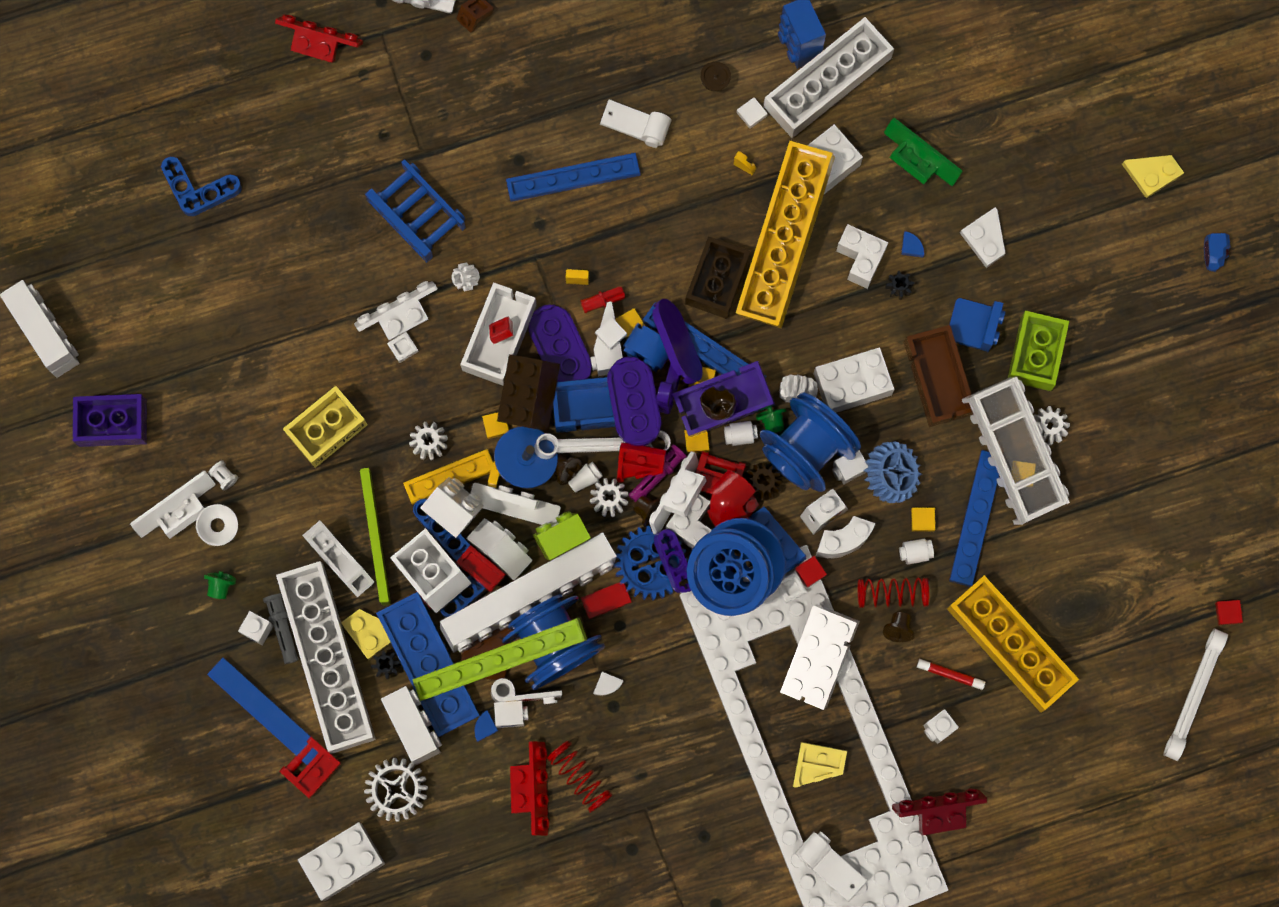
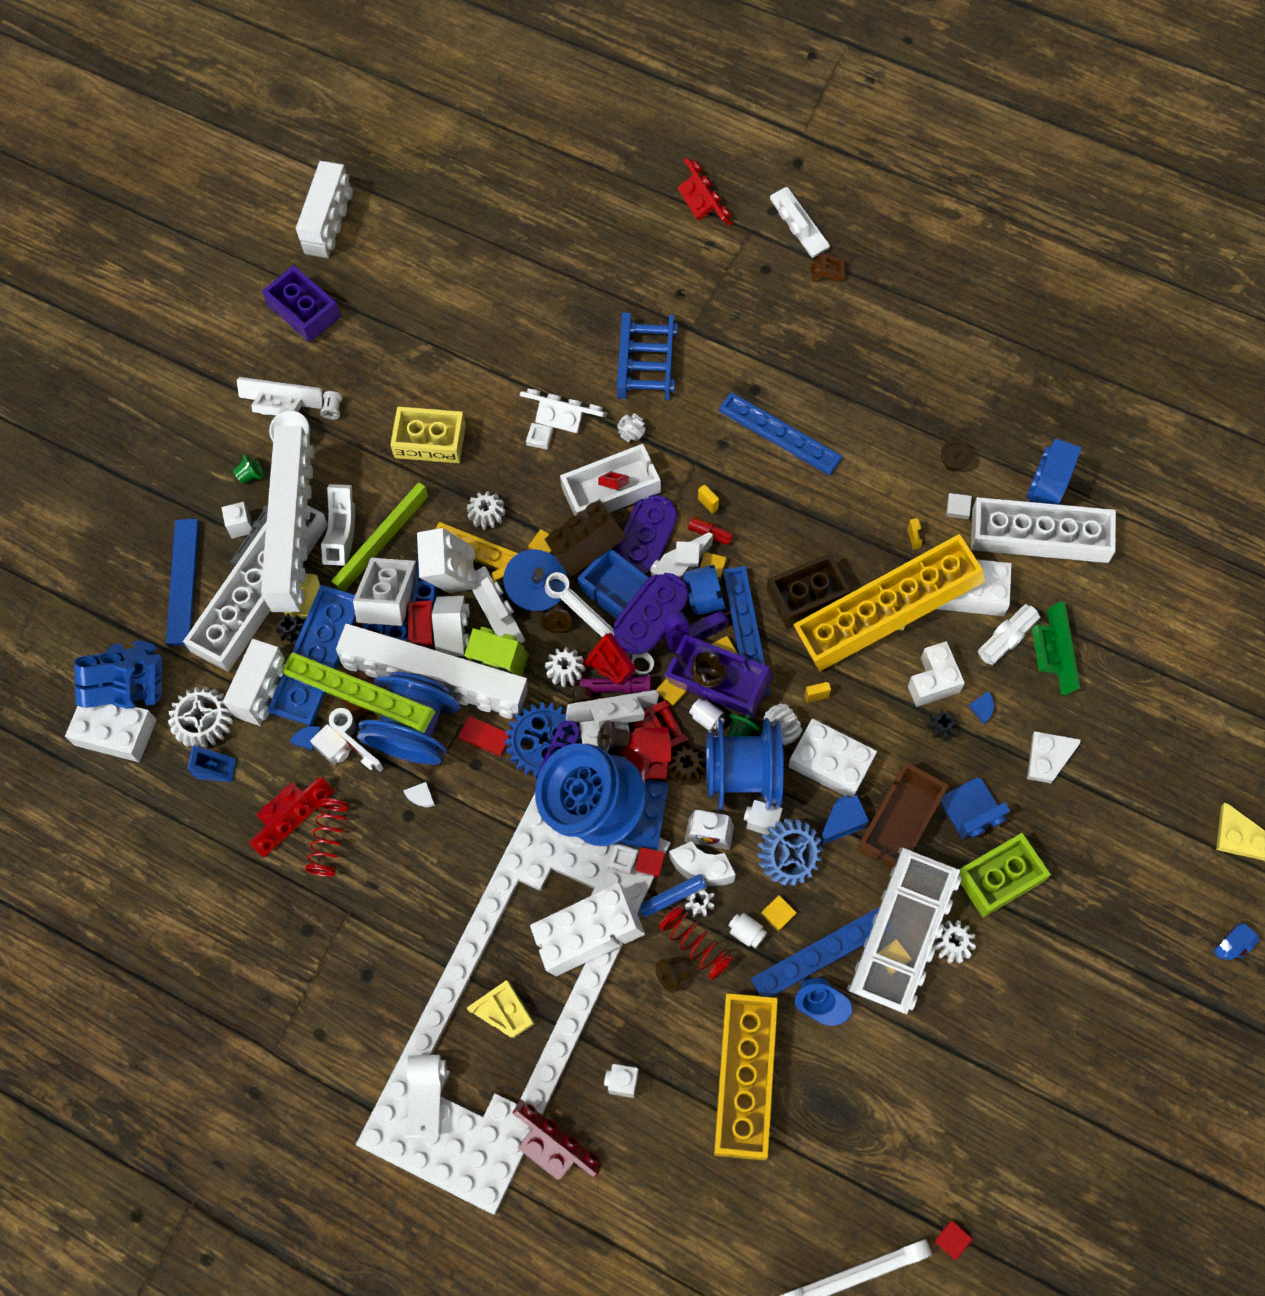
camera: 50 degrees right, 10 degrees down
blue beam [161,157,242,216] -> none
red plate [279,736,341,799] -> none
white cone [568,462,603,493] -> none
white door [600,100,671,148] -> none
dark purple tile [652,299,703,384] -> none
red bar [917,659,985,690] -> none
none -> blue connector [74,640,162,709]
none -> blue slope [187,745,236,782]
none -> white brick [261,425,314,612]
none -> dark brown piece [597,720,629,754]
none -> blue axle [640,874,706,917]
none -> white gear [685,887,714,917]
none -> blue piece [795,978,852,1026]
none -> yellow tile [804,682,831,703]
none -> blue slope [821,795,869,845]
none -> white piece [978,604,1040,665]

